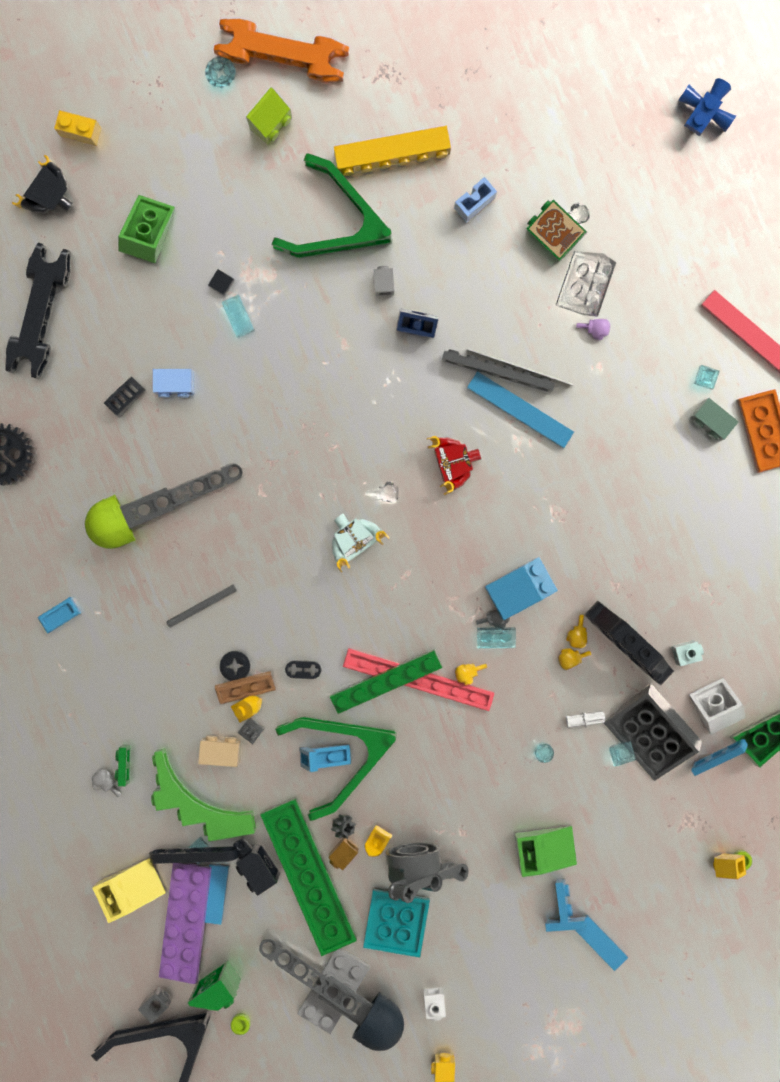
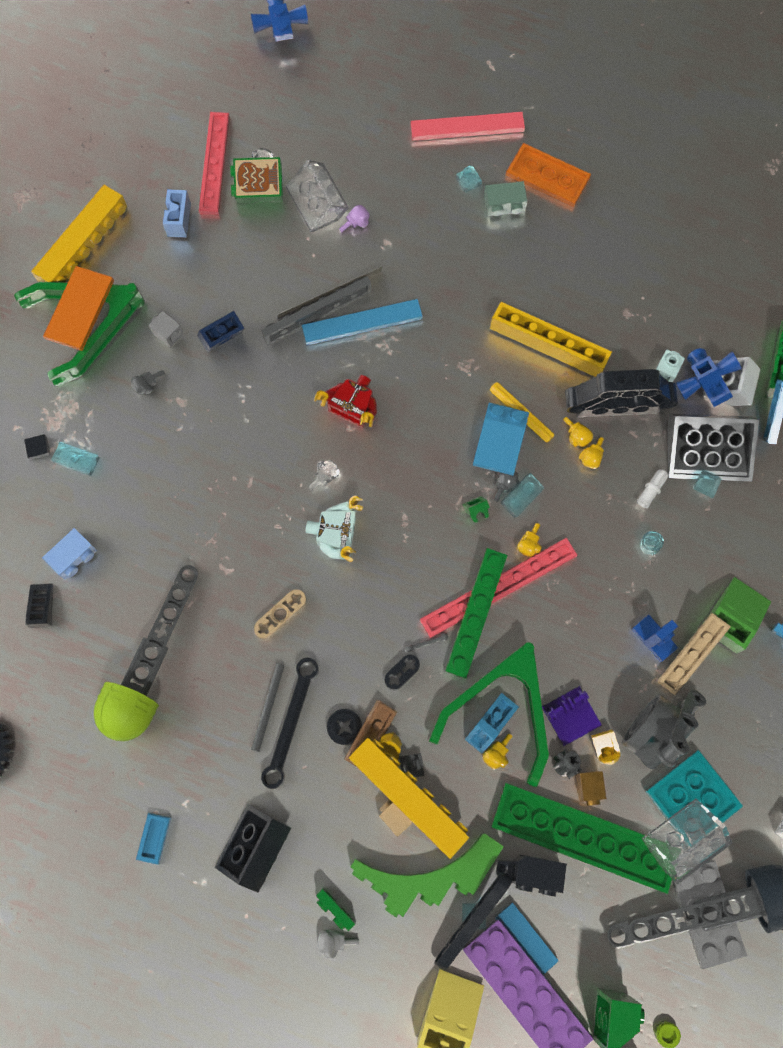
camera: 45 degrees left, 15 degrees down
none -> orange tile [43,266,115,351]
none -> dark grey piece [131,370,165,395]
none -> coral tile [199,112,230,215]
none -> black slope [214,804,291,893]
none -> tan beam [254,590,307,640]
none -> black piece [261,658,319,789]
none -> yellow brick [349,738,469,859]
none -> dark grey hinge [405,632,448,652]
none -> green tile [462,496,490,523]
none -> yellow piece [483,733,513,769]
none -> yellow brick [490,302,612,377]
none -> yellow axle [490,382,555,443]
none -> dark purple hinge [542,686,602,747]
none -> blue bracket [631,615,679,663]
none -> clear slope [642,799,733,885]
none -> tan tile [657,612,731,696]
none -> blue brick [676,348,742,407]

